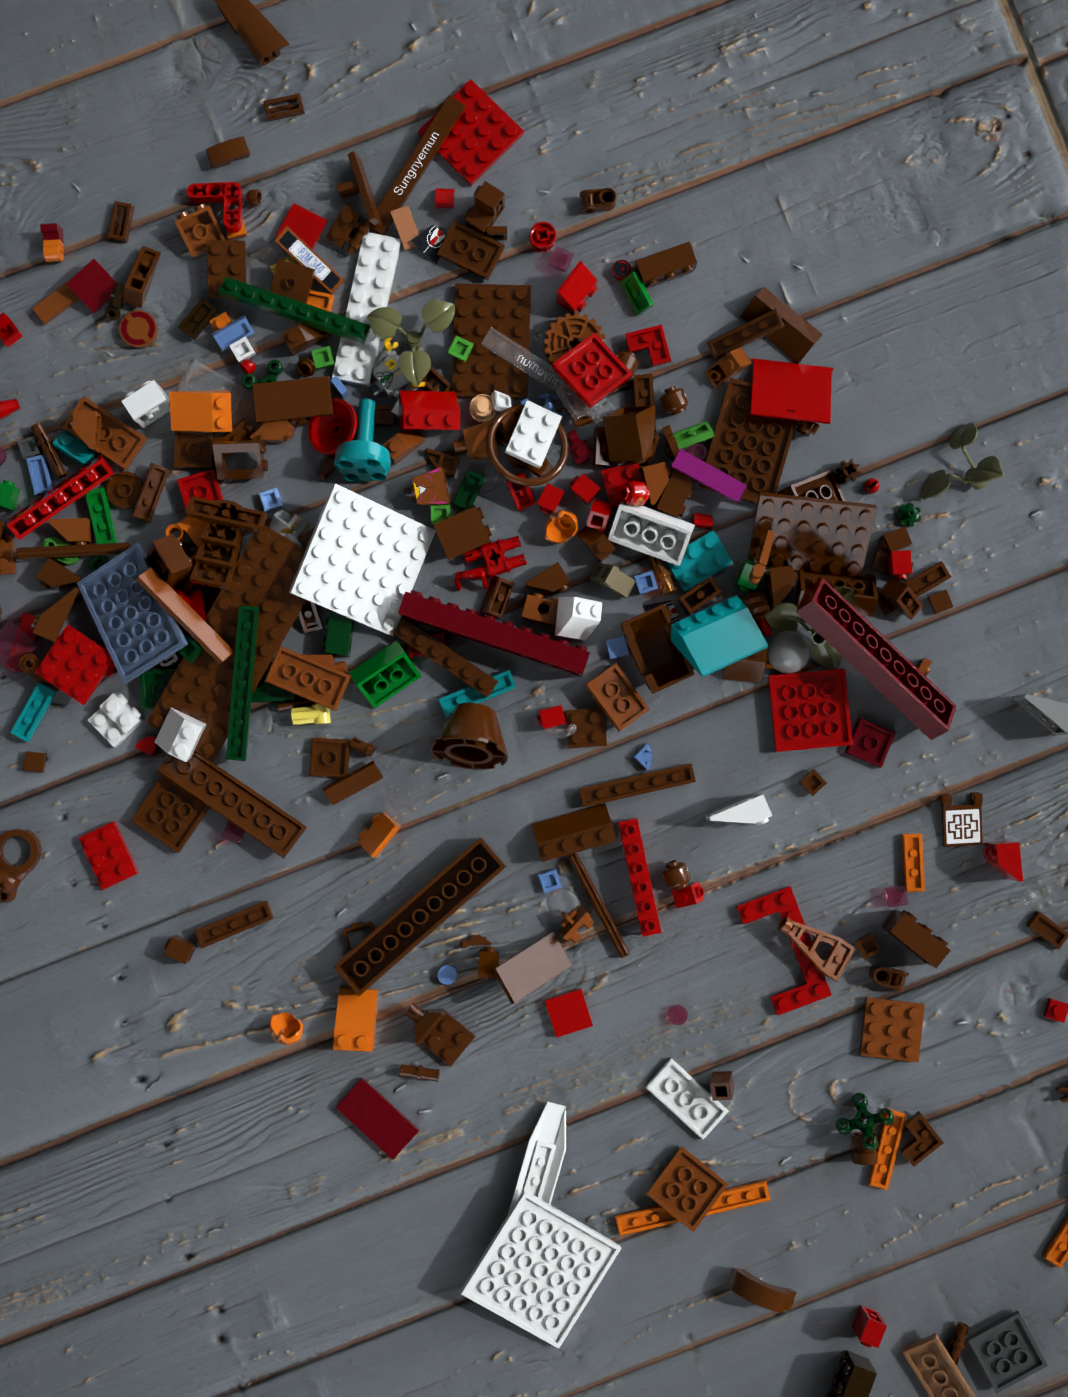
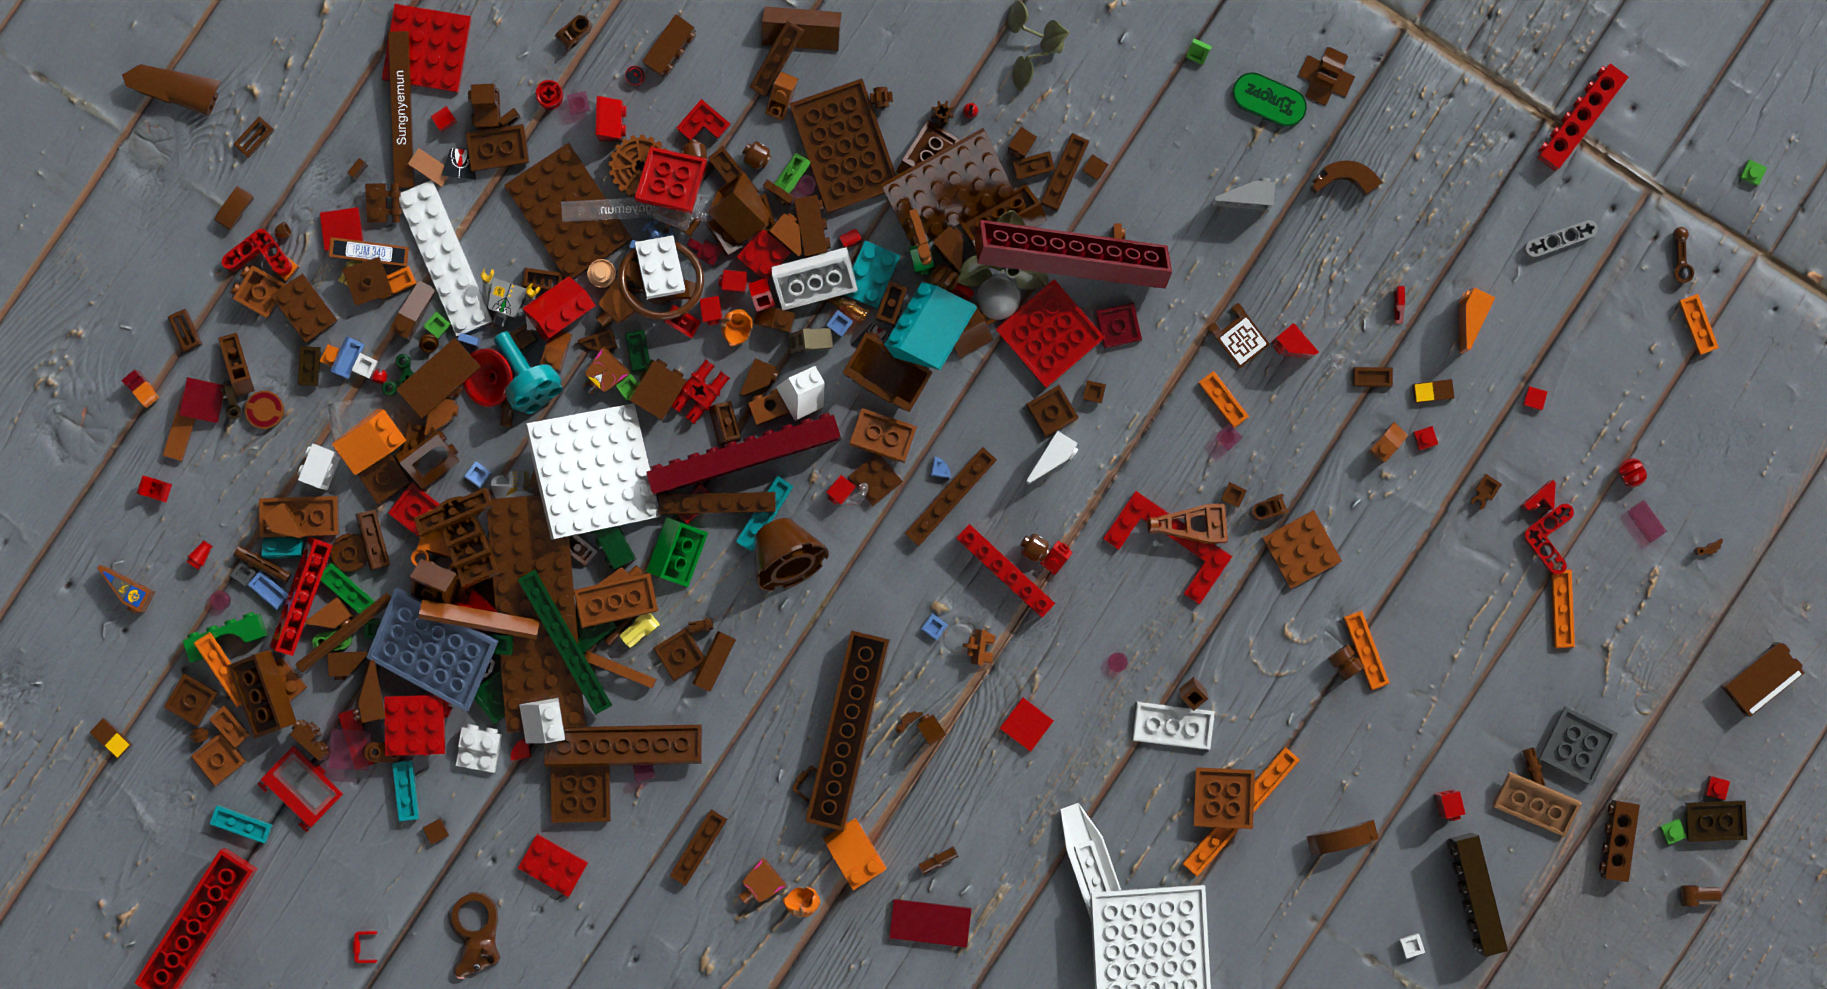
camera: 35 degrees left, 0 degrees up
reddish brown brick [164,935,197,964] -> none
dark green plate [219,277,371,344] -> none
reddish brown tile [348,151,382,227] -> none
orange slope [358,812,402,858] -> none
olive plant [367,300,455,386] -> none
reddish brown plate [404,1002,476,1067] -> none
medium blue tile [438,965,457,985] -> none
bright green plate [448,336,474,362] -> none
red piece [454,570,488,591] -> none
white tile [491,391,512,412] -> none
tile [492,932,572,1004] -> none
reddish brown slope [532,803,617,862] -> none
reddish brown axle [568,853,629,958] -> none
medium blue tile [605,636,629,660] -> none
green plate [620,271,654,315] -> none
red head [620,481,650,506] -> none
magenta tile [670,449,747,503] -> none
red piece [750,358,834,424] -> none
dark green gear [836,1093,895,1151] -> none
reddish brown slope [880,577,923,620] -> none
reddish brown brick [882,910,951,969] -> none
red brick [887,550,913,580] -> none
dark green plant [896,503,921,527] -> none
reddish brown plate [900,1111,944,1167] -> none
none -> dark orange beam [584,651,657,688]
none -> dark orange torso [739,857,787,904]
none -> reddish brown tile [1026,385,1079,438]
none -> dark orange slope [1368,422,1408,464]

